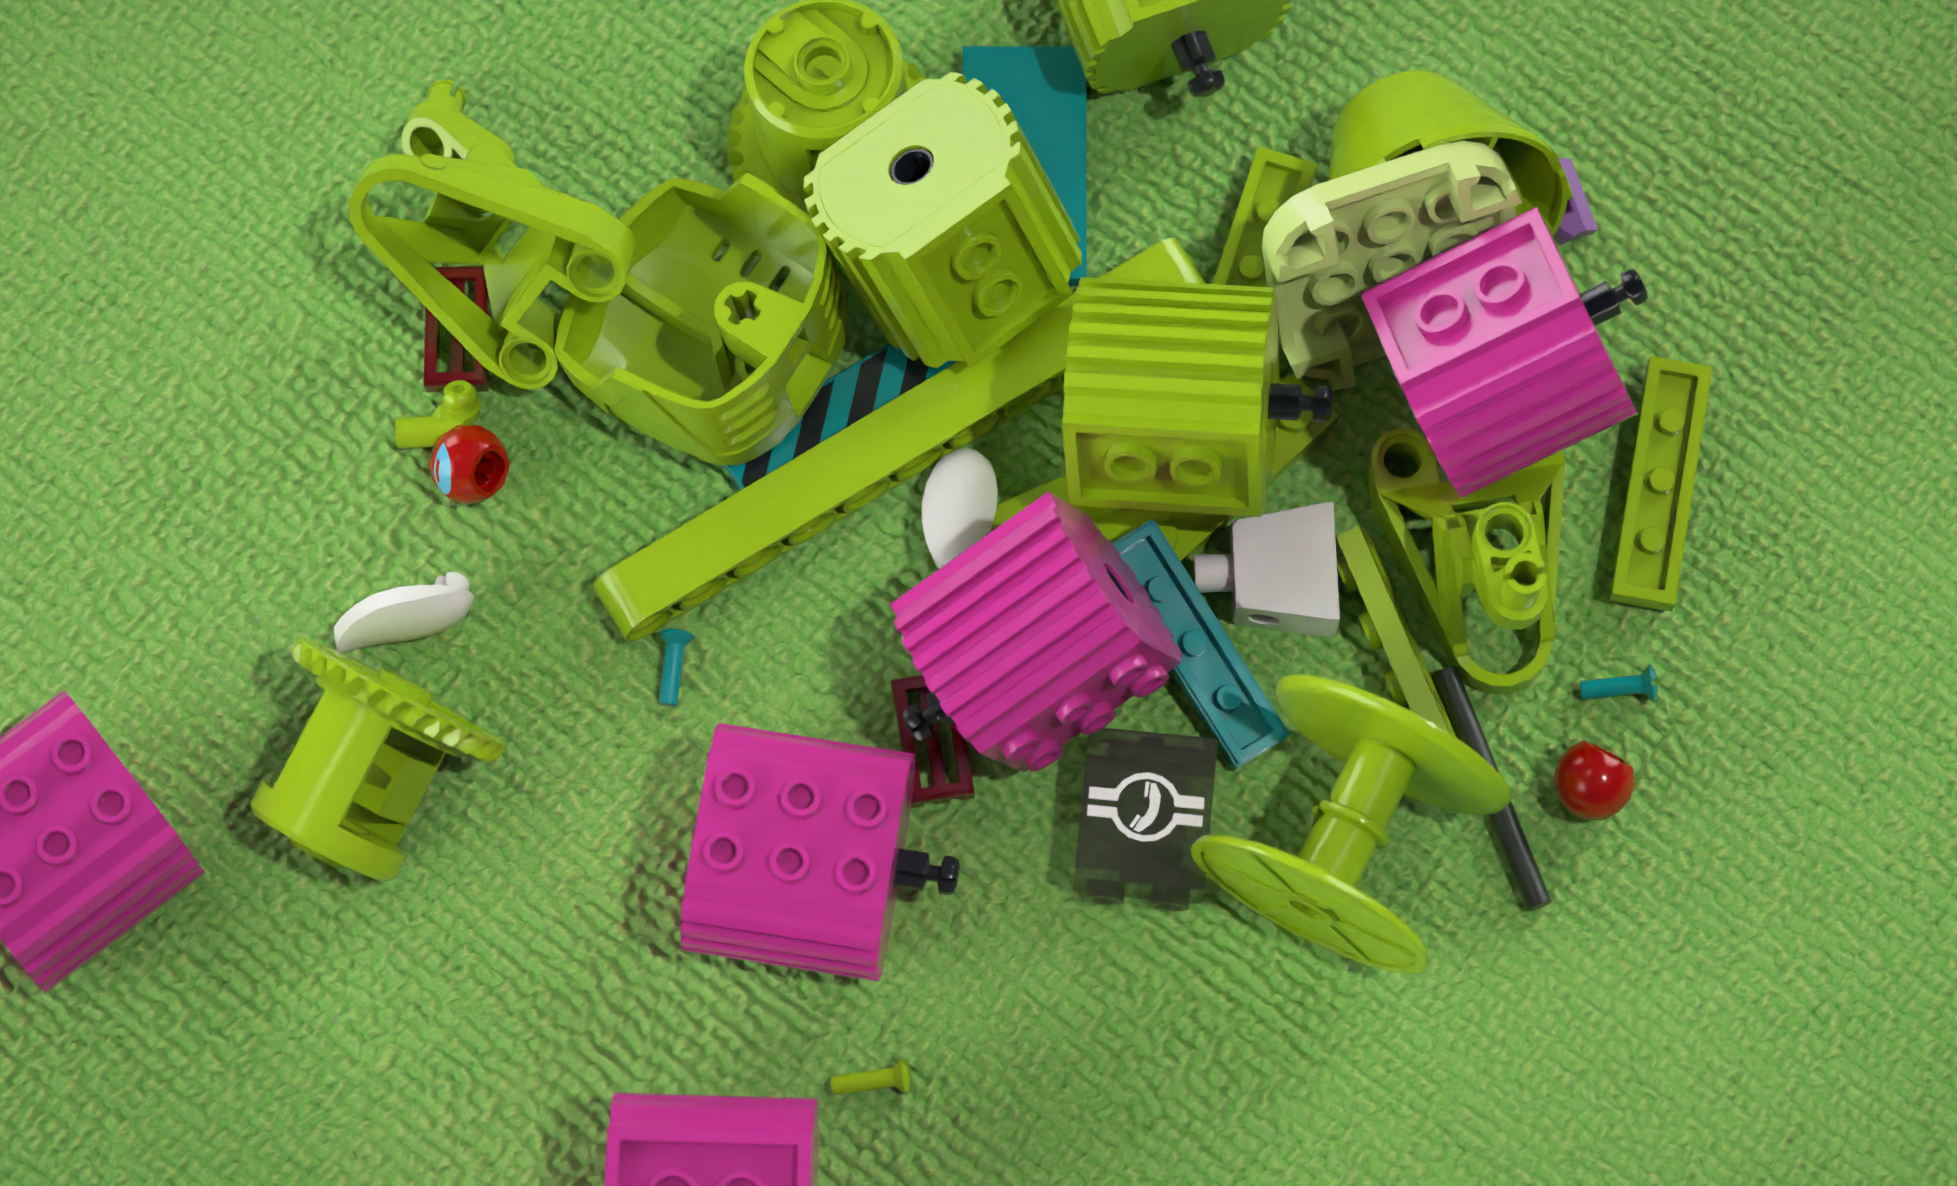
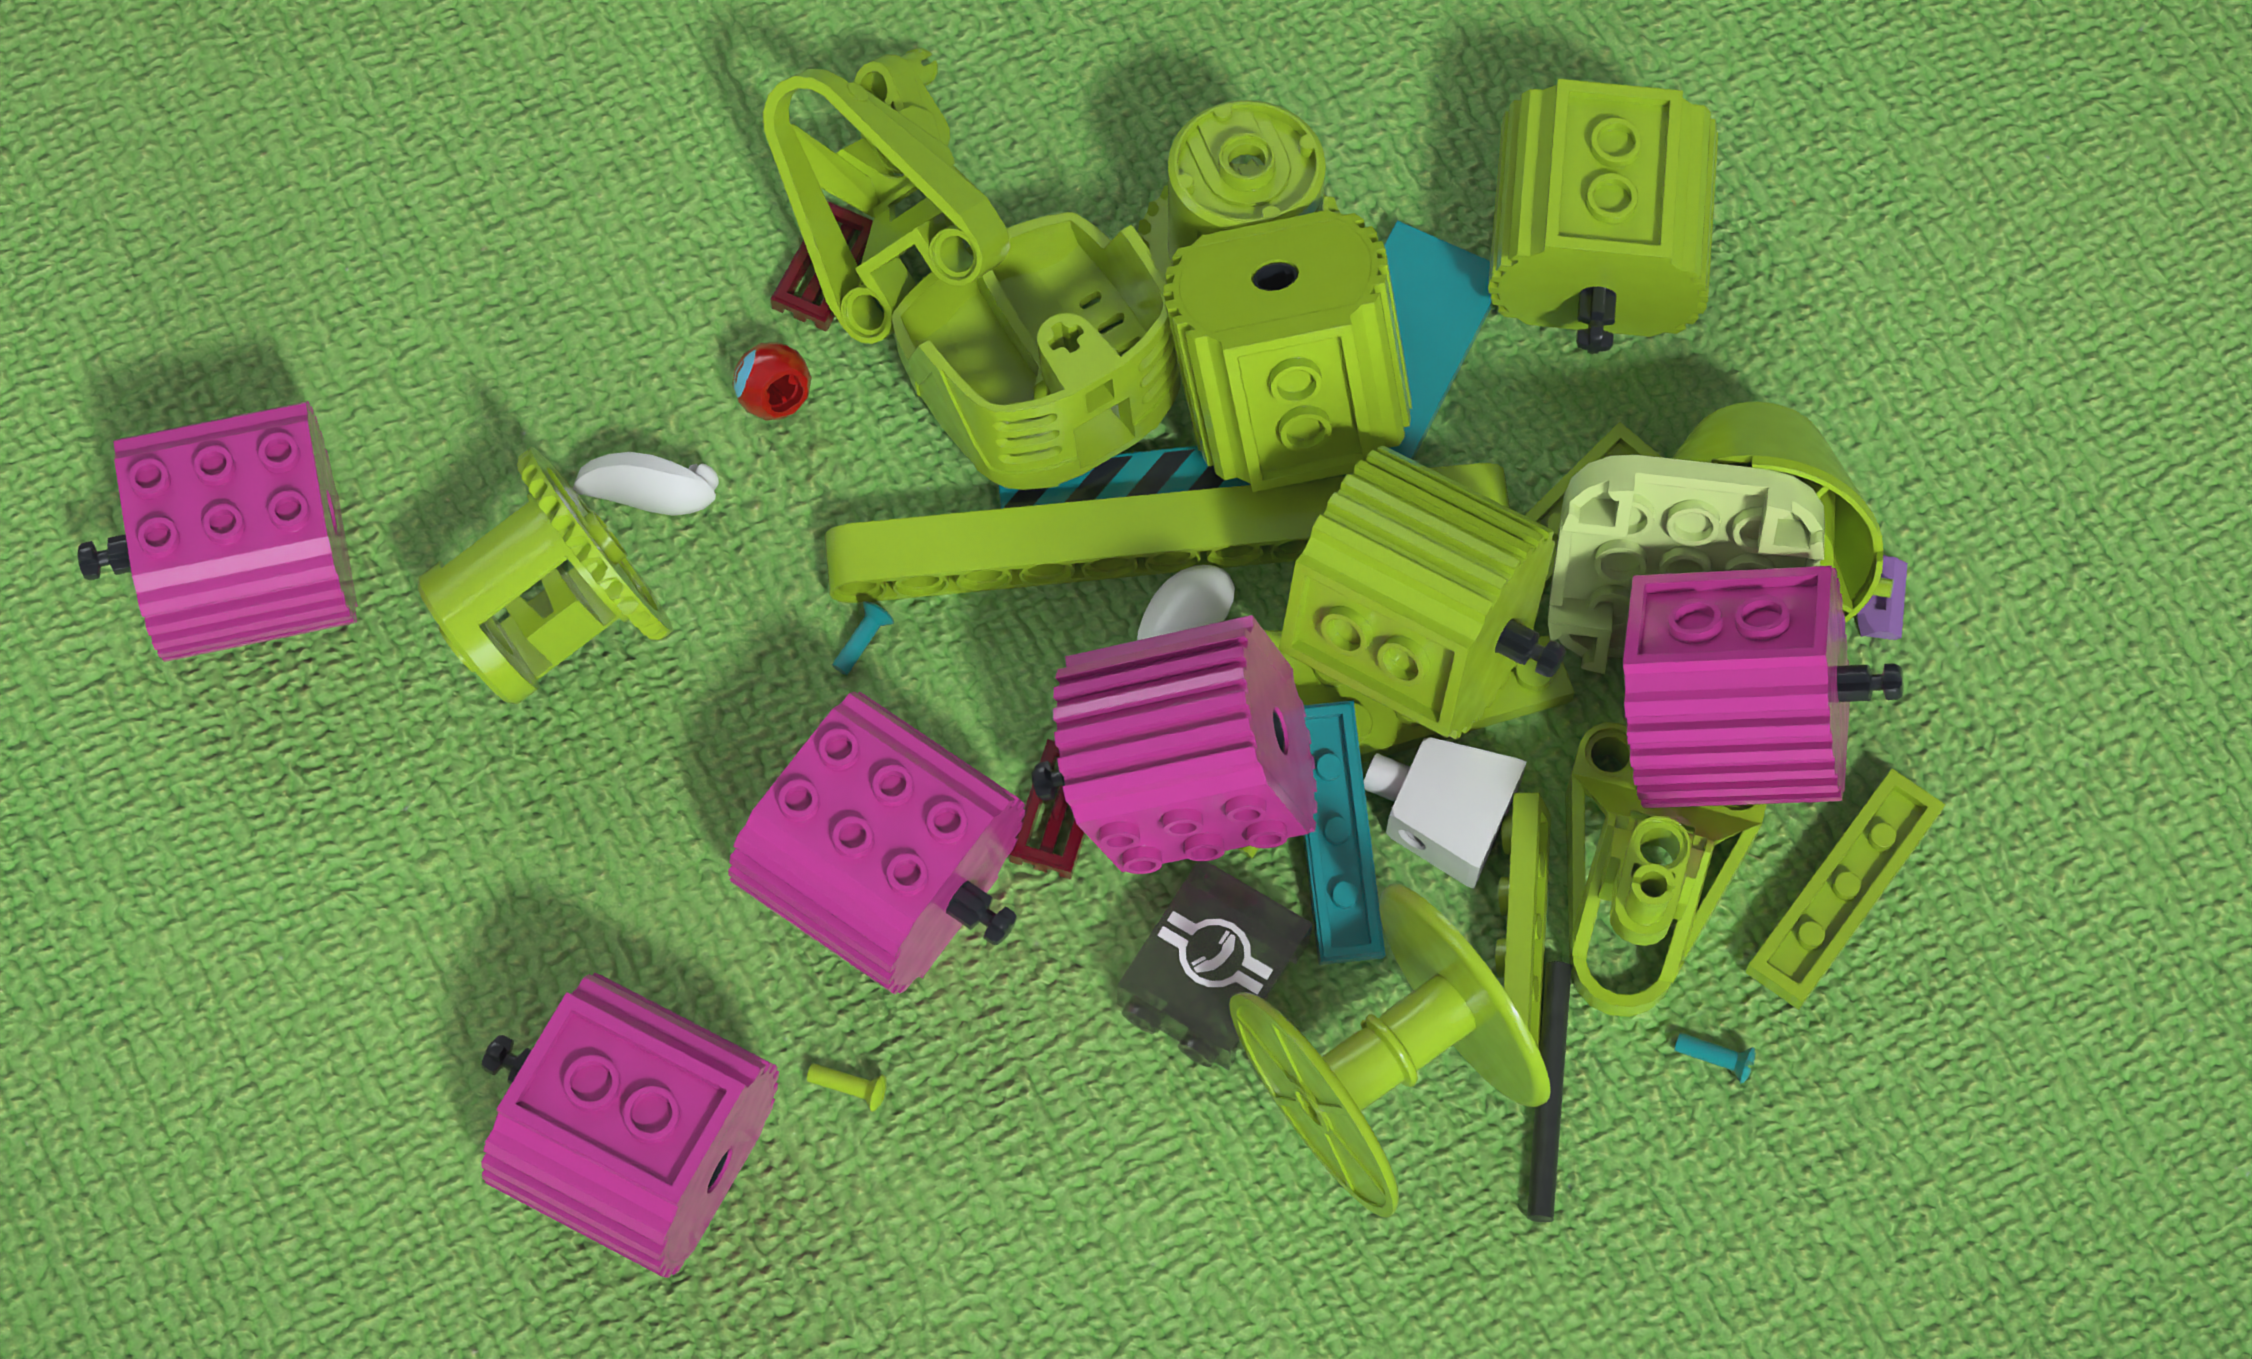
camera: 25 degrees right, 5 degrees down
lime arm [395,380,481,449] -> none
red piece [1553,740,1635,821] -> none

